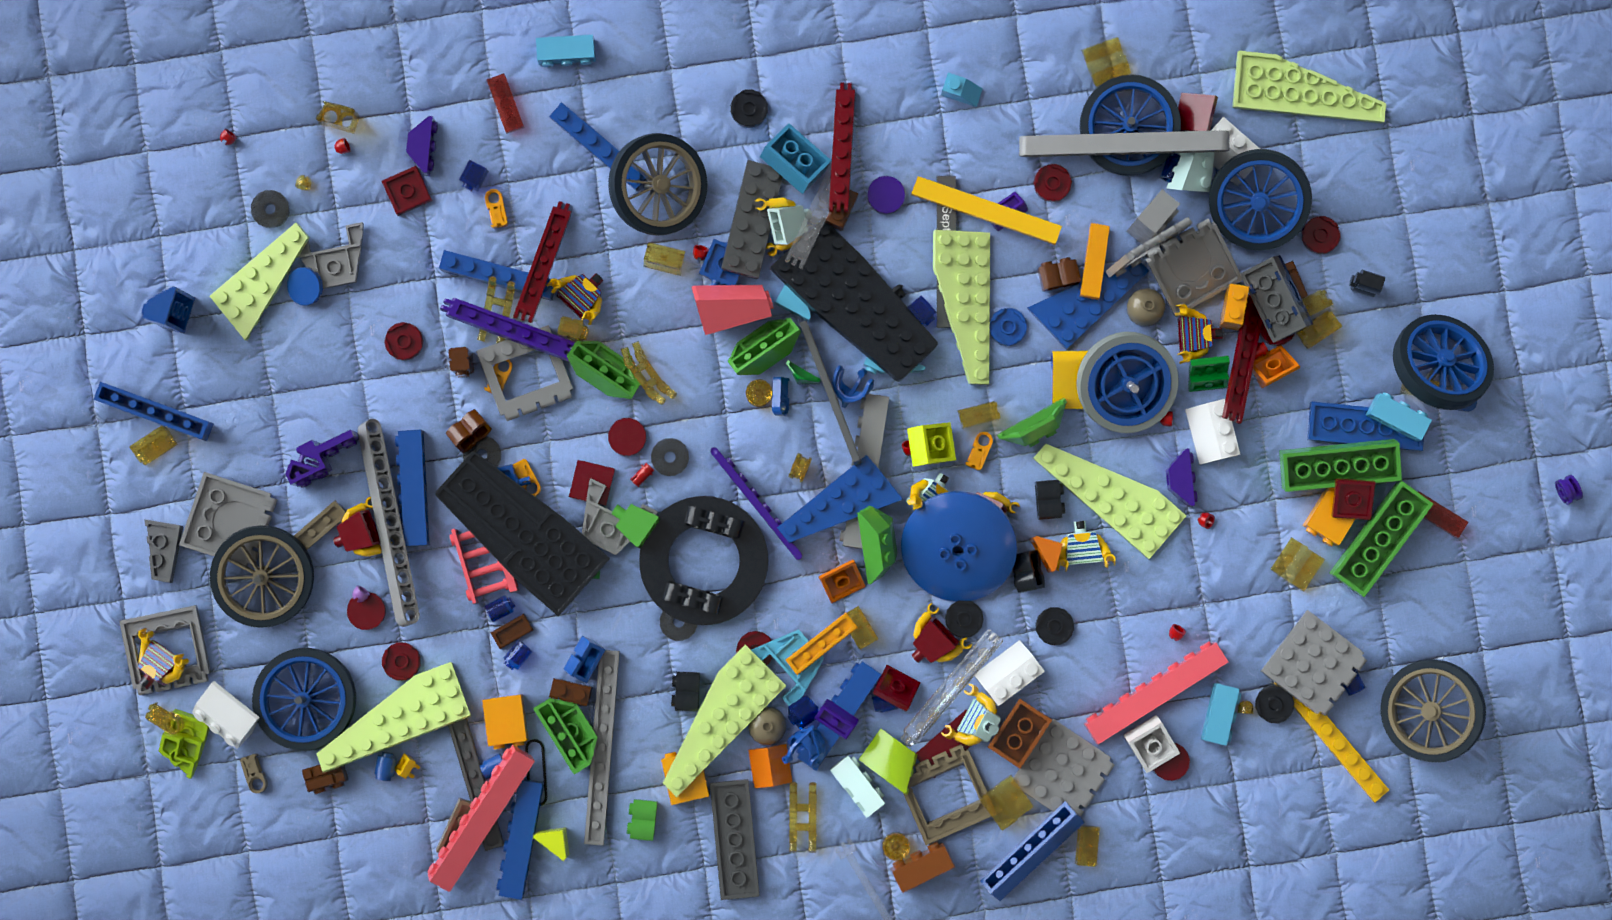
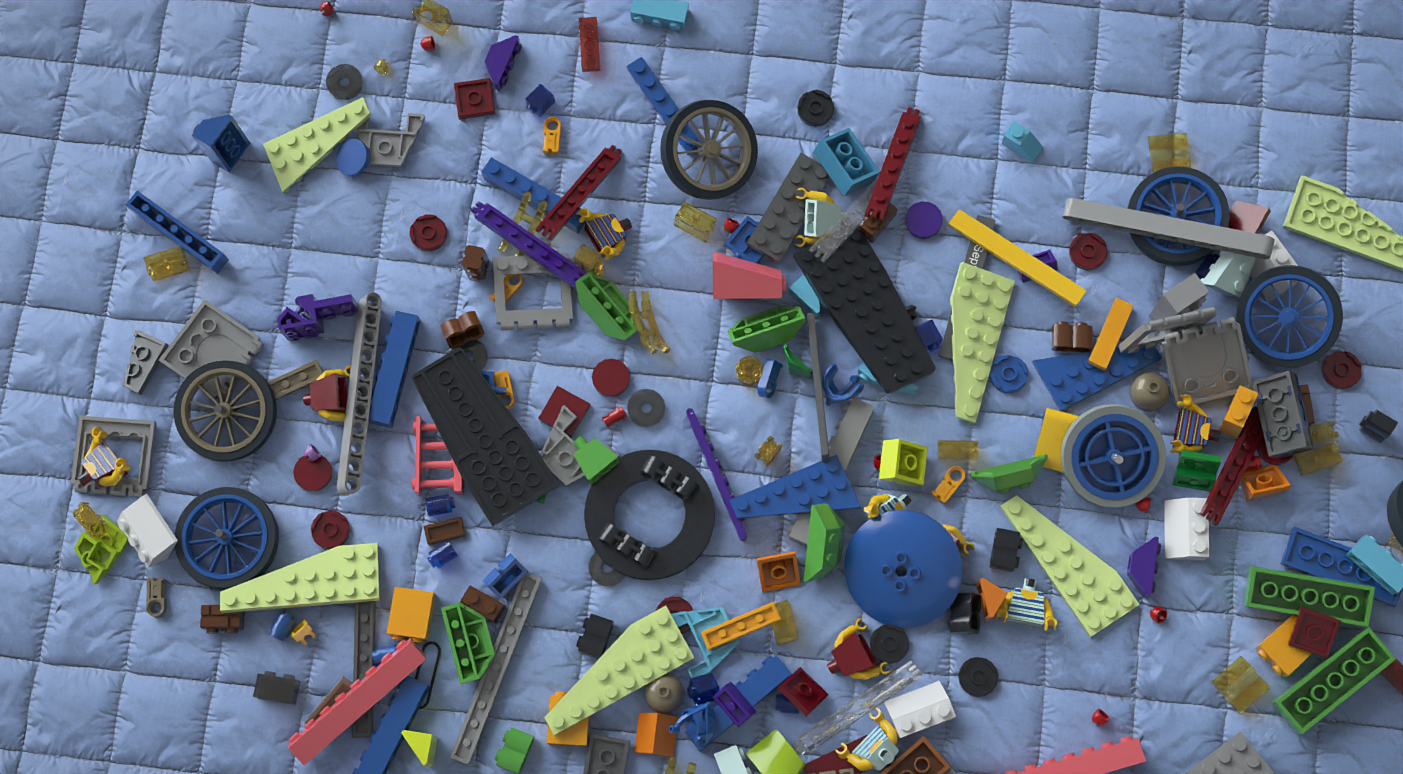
camera: 30 degrees right, 10 degrees down
none -> clear smoke brick [253,671,300,705]

